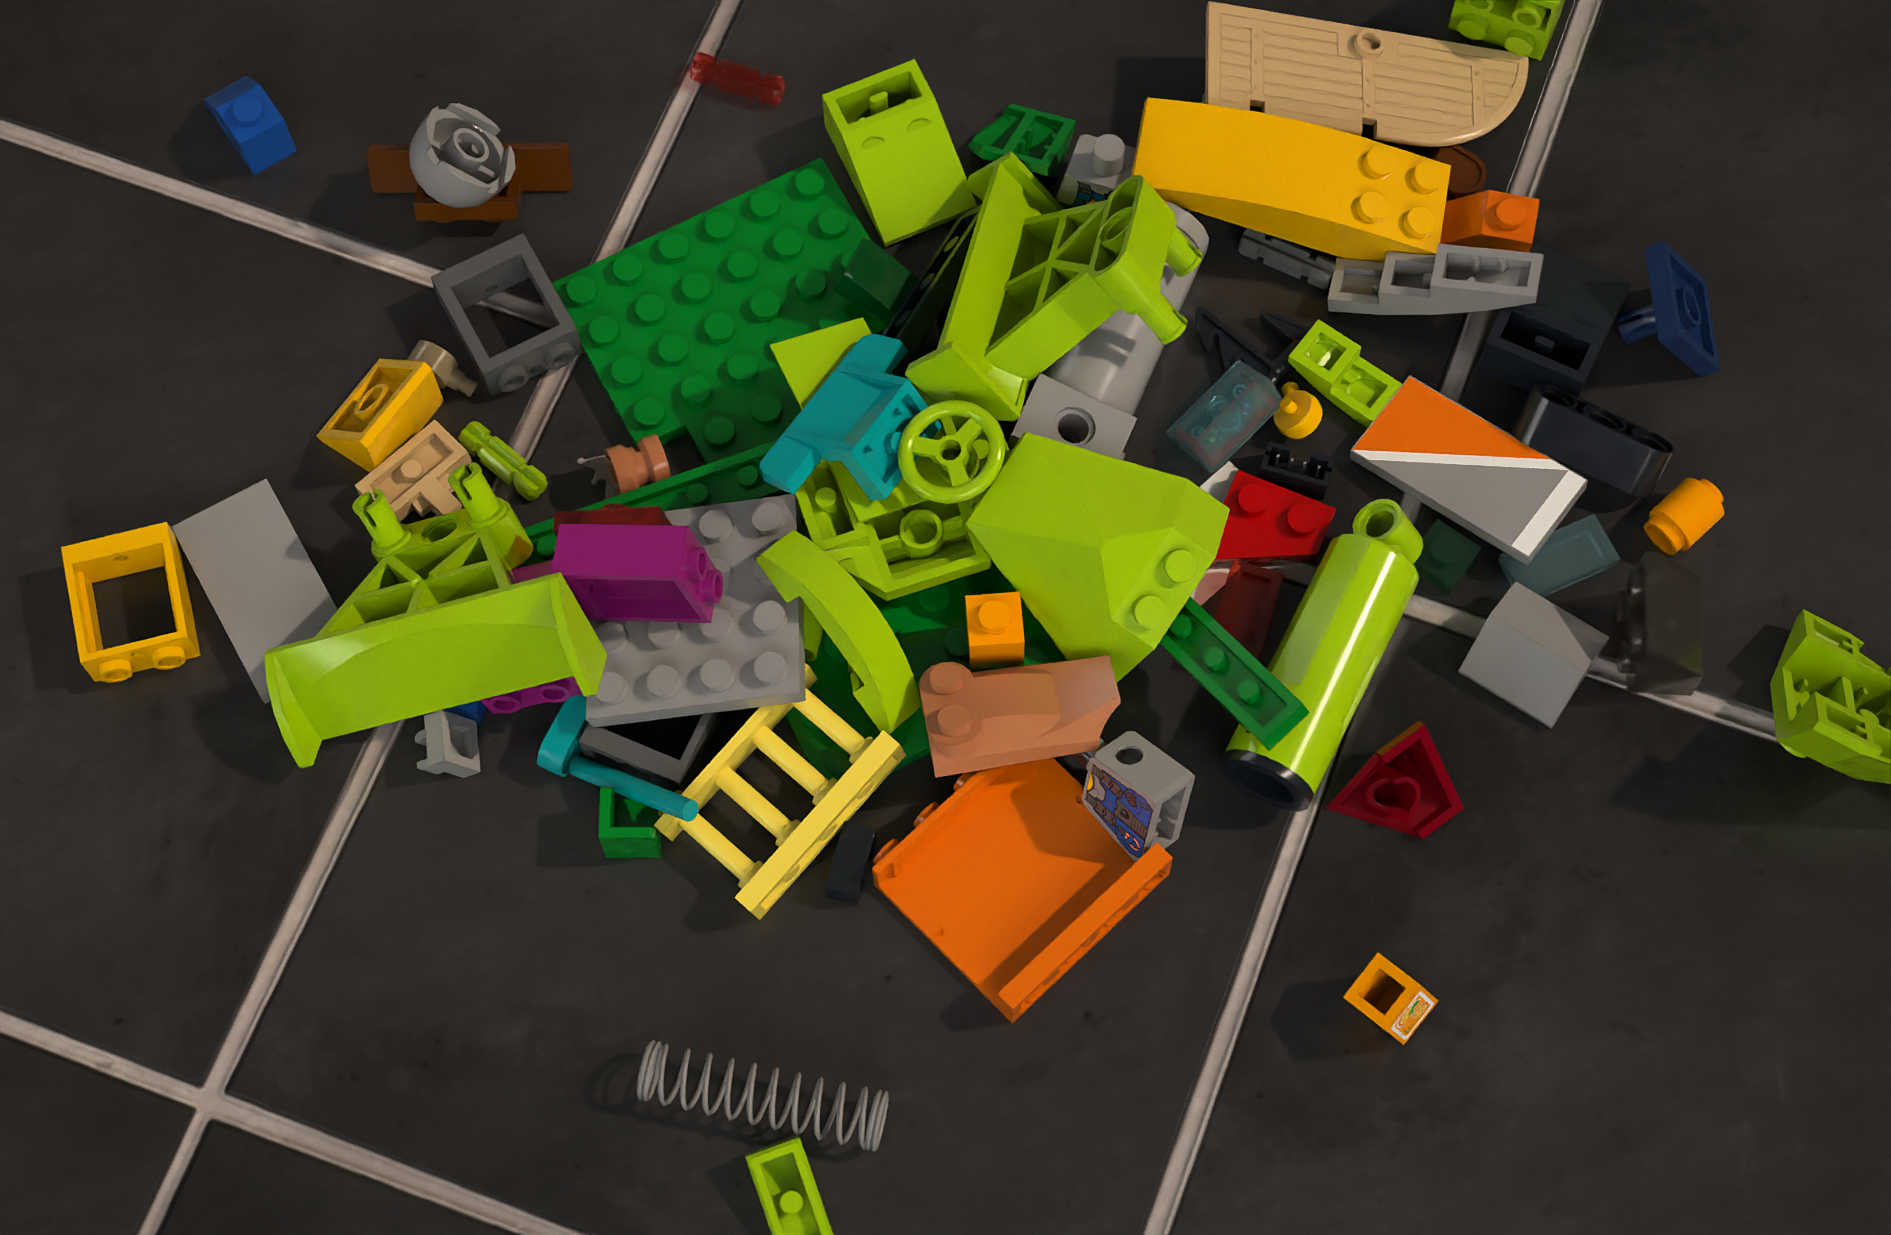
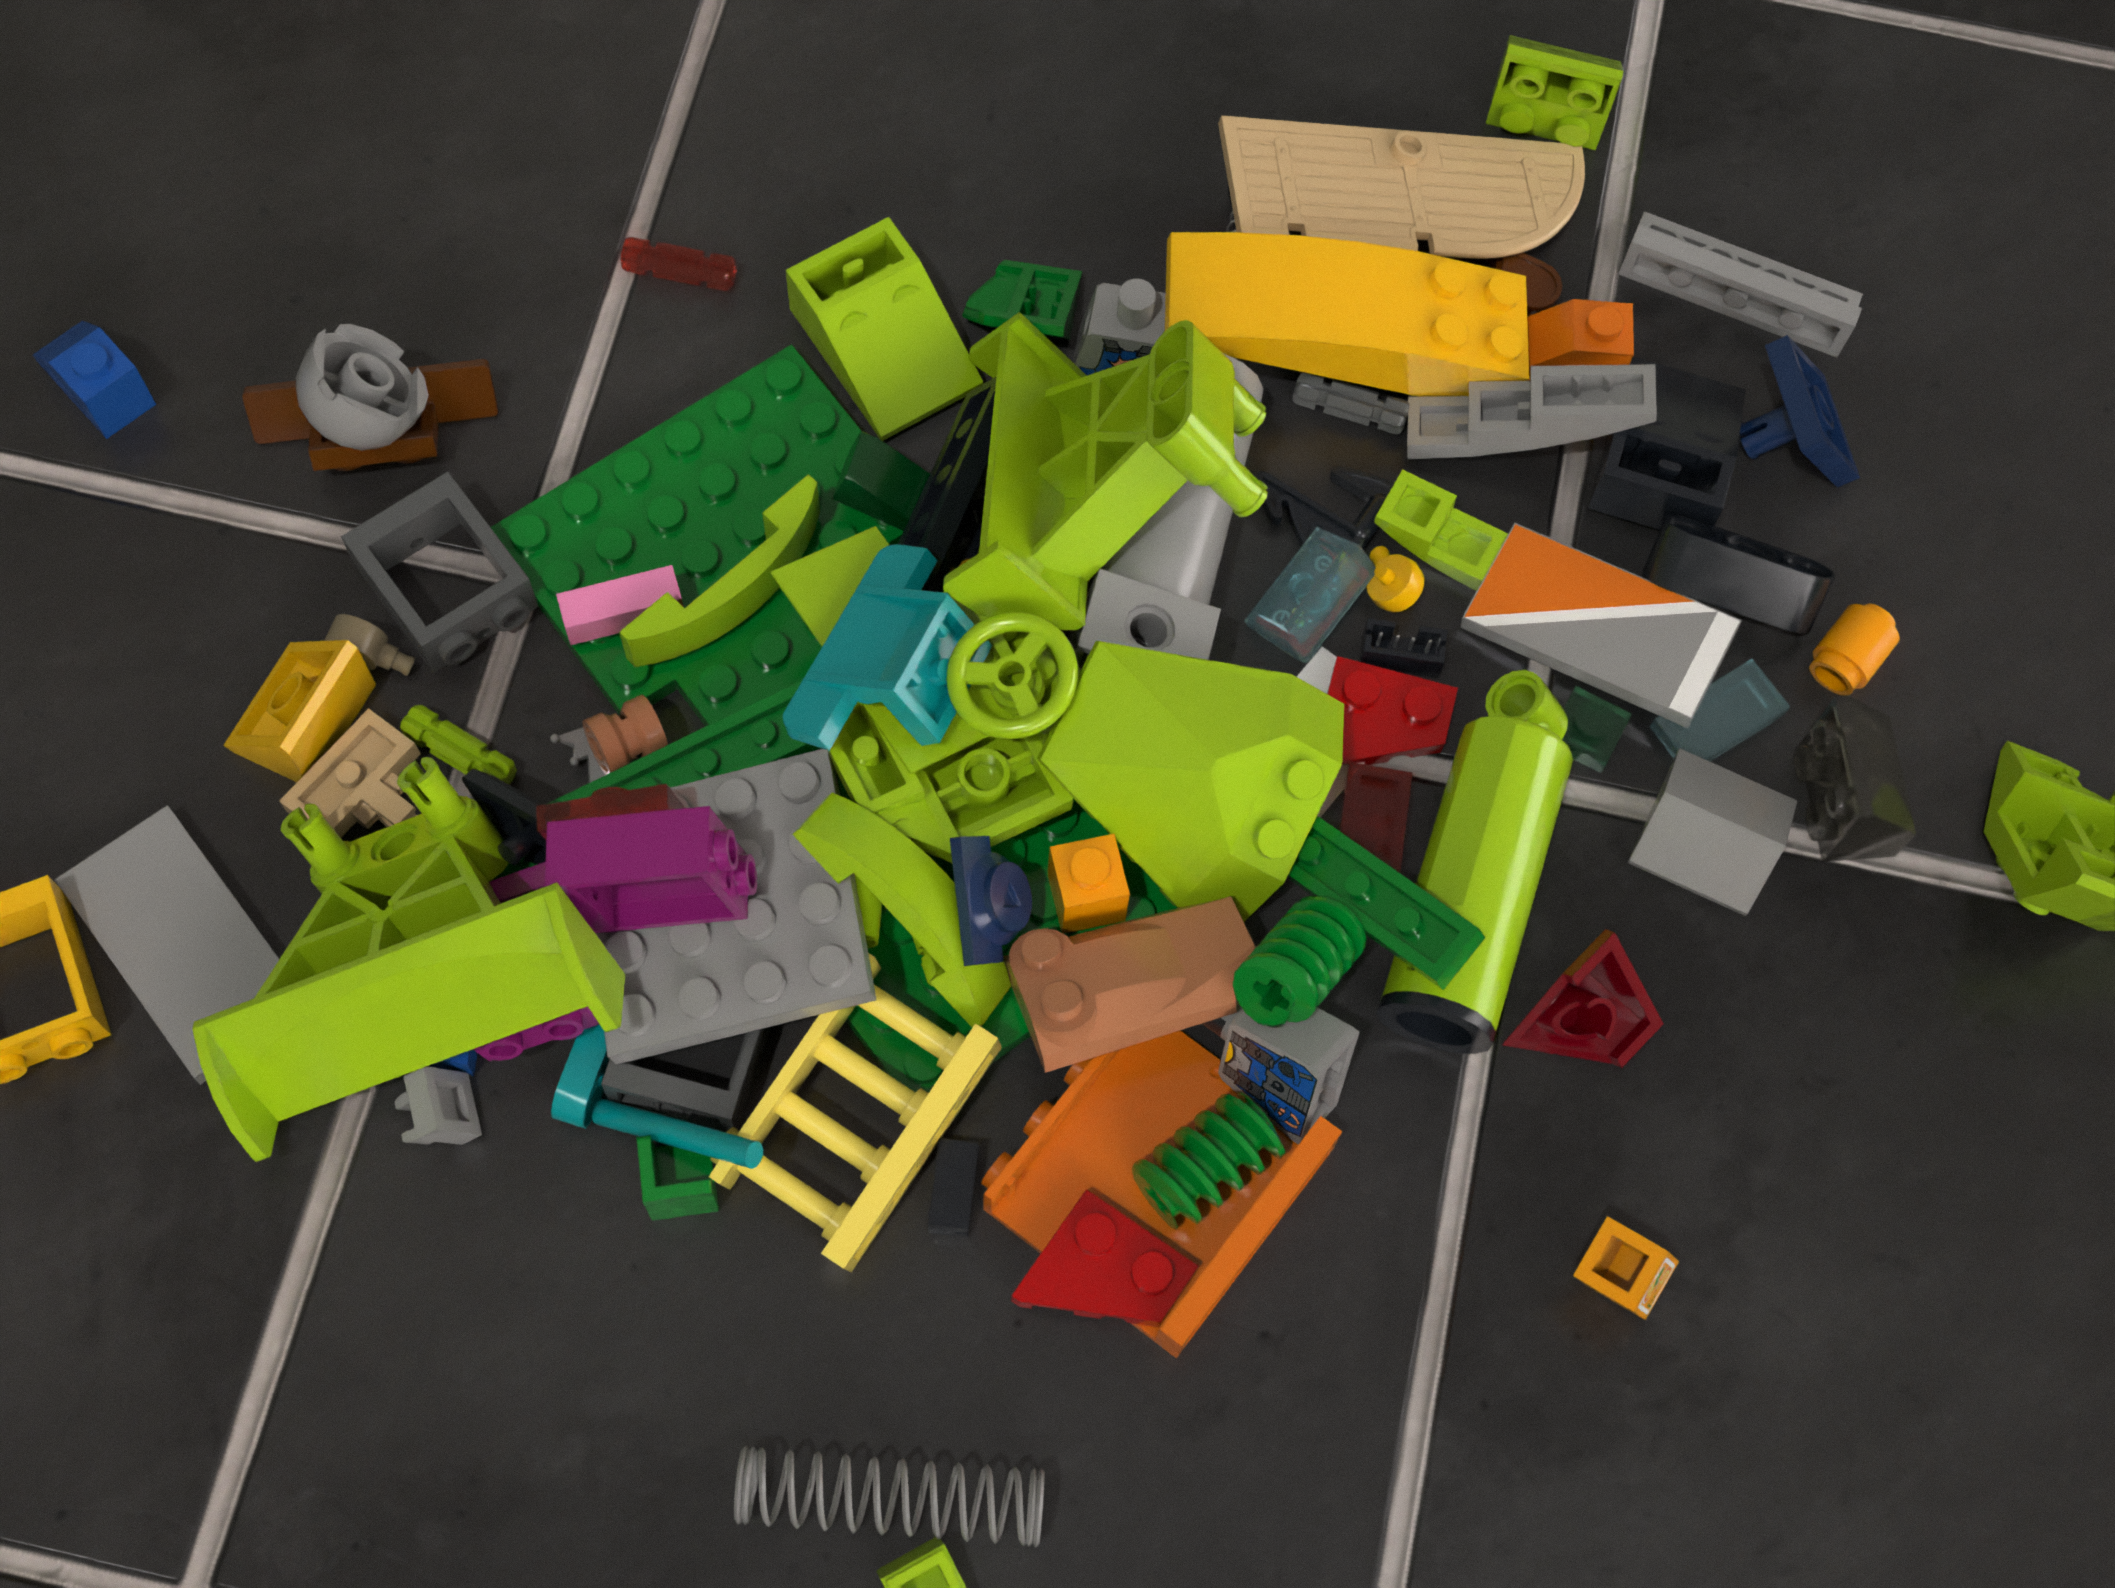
camera: 15 degrees left, 0 degrees up
none -> black piece [462,769,555,865]
none -> bright pink piece [556,565,684,645]
none -> lime slope [619,474,820,667]
none -> dark blue piece [950,836,1032,966]
none -> red wing [1011,1189,1199,1327]
none -> green piece [1132,1092,1286,1230]
none -> green piece [1233,896,1367,1027]
none -> light grey fence [1618,211,1863,358]

